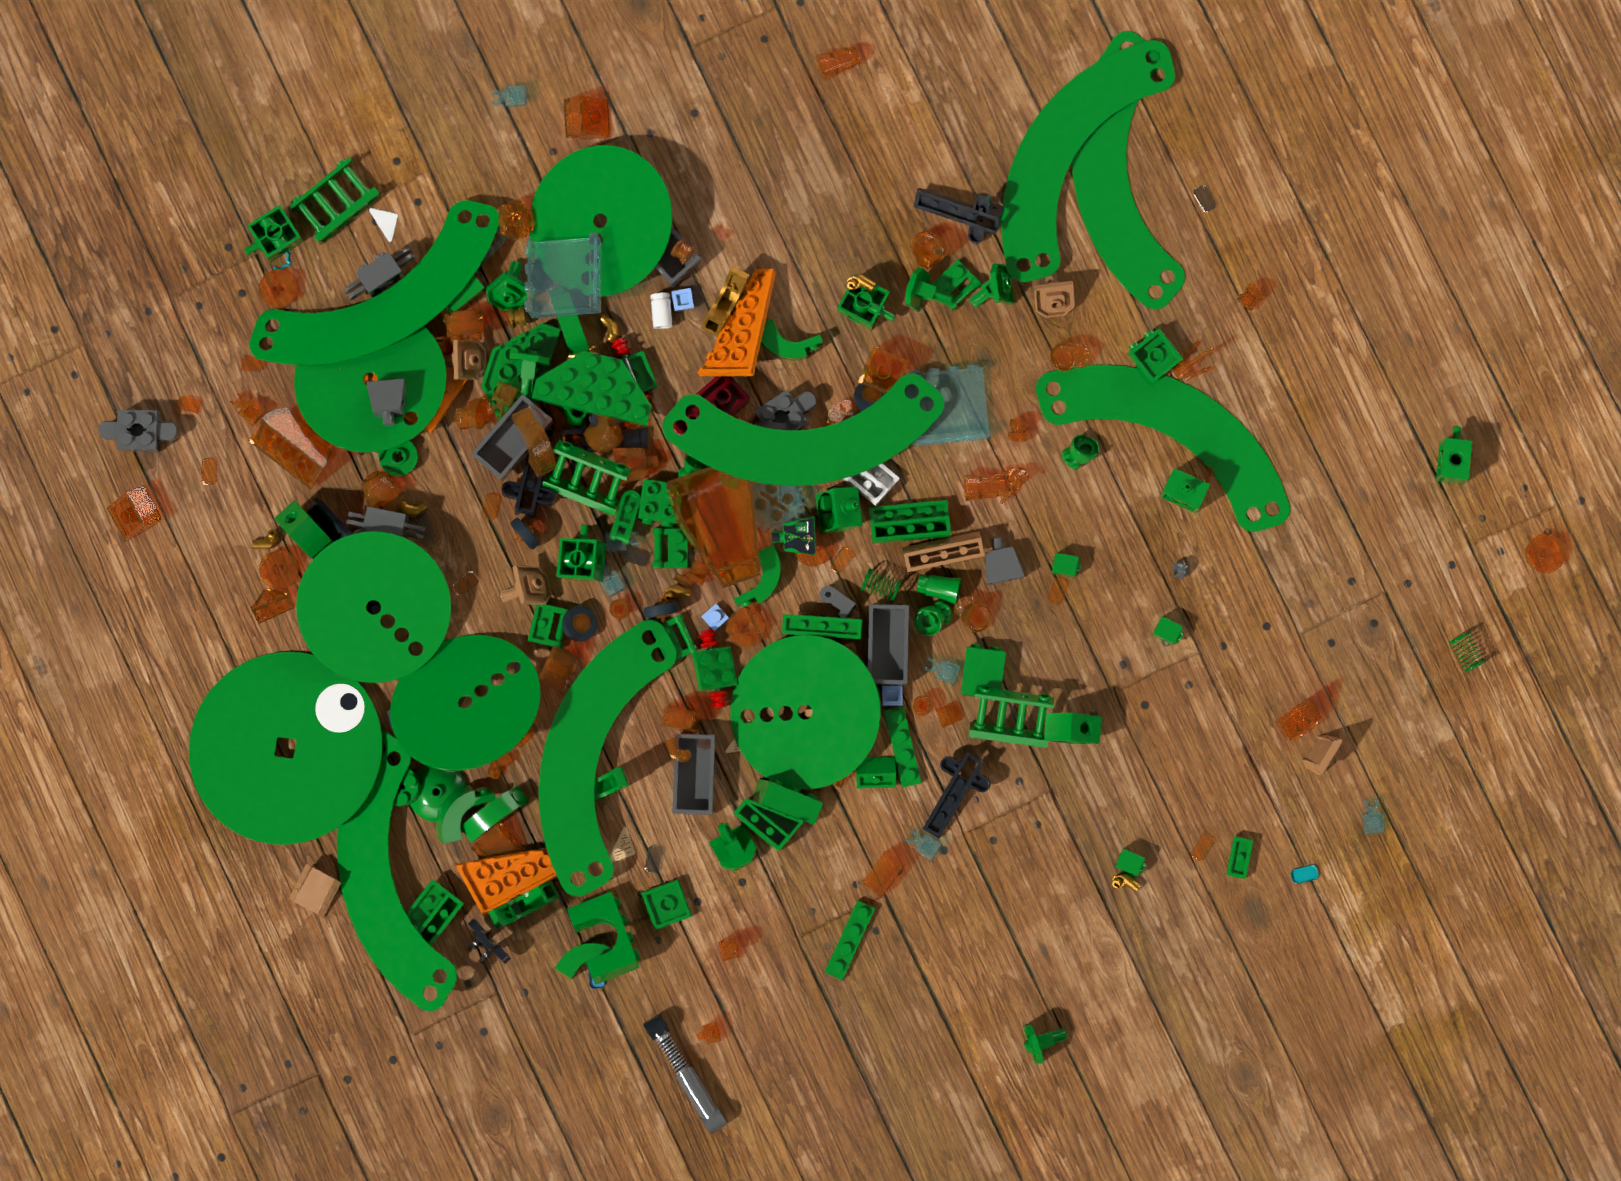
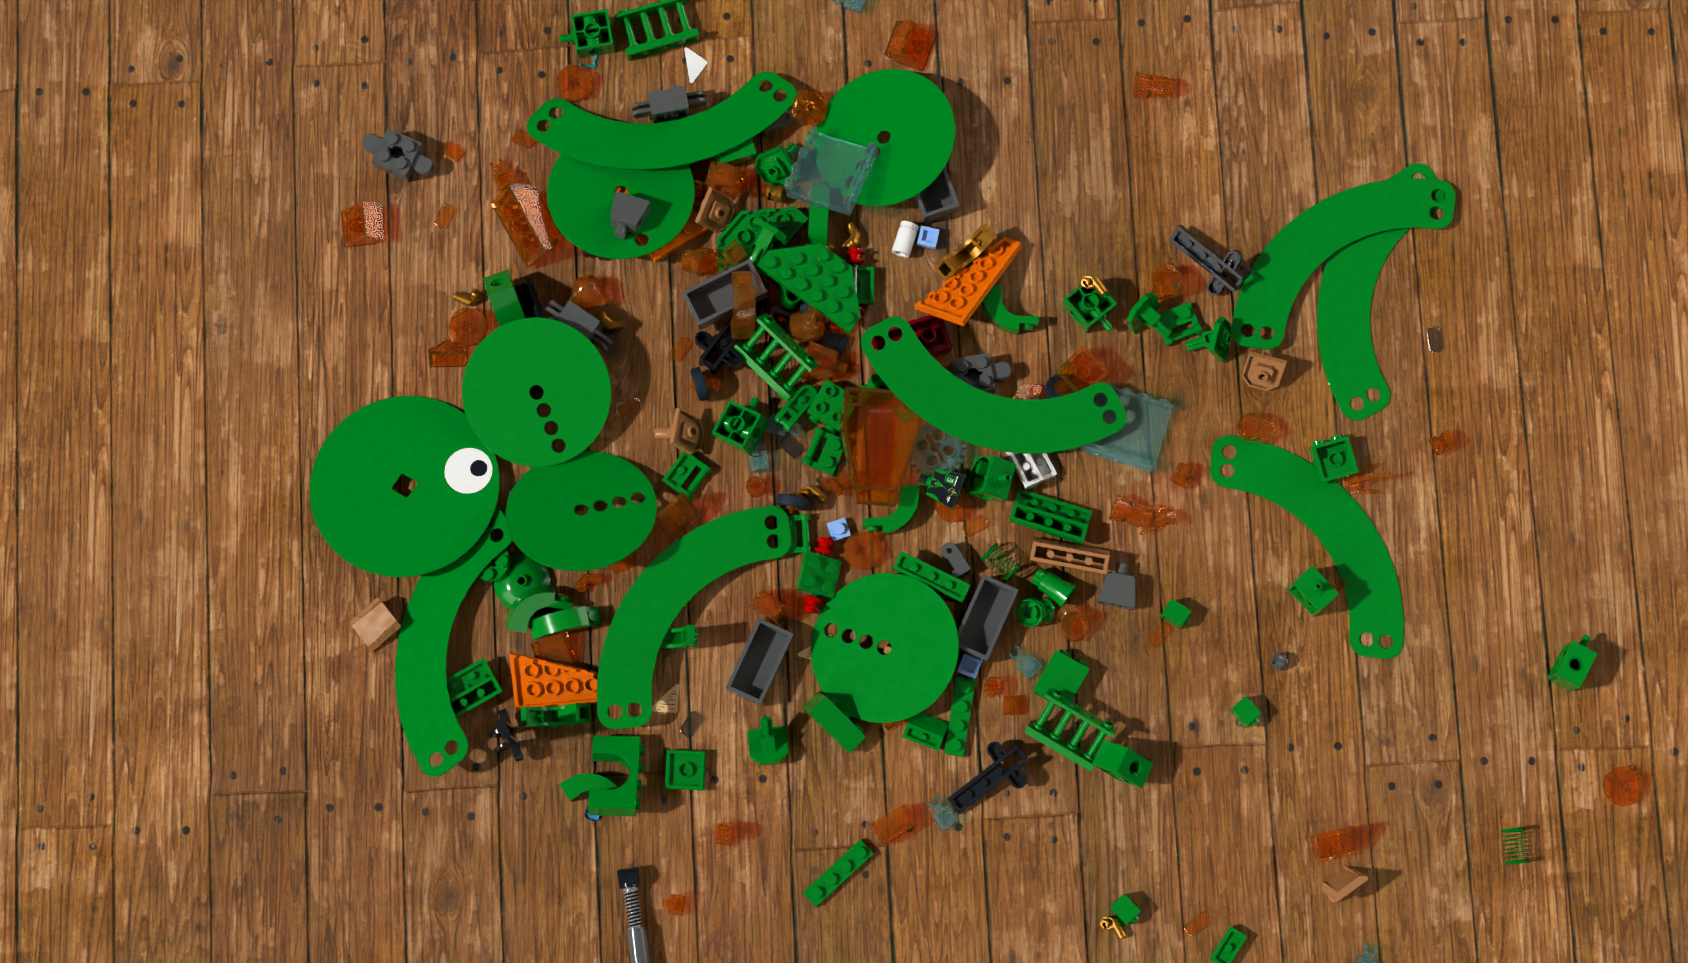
camera: 20 degrees right, 5 degrees down
green plate [378,441,418,477] -> none
black wheel [562,606,598,642] -> none
clear orange arm [665,738,691,762] -> none
clear orange wheel [671,239,695,264] -> none
green wedge [733,798,804,852] -> none
green hair [1061,434,1099,470] -> none

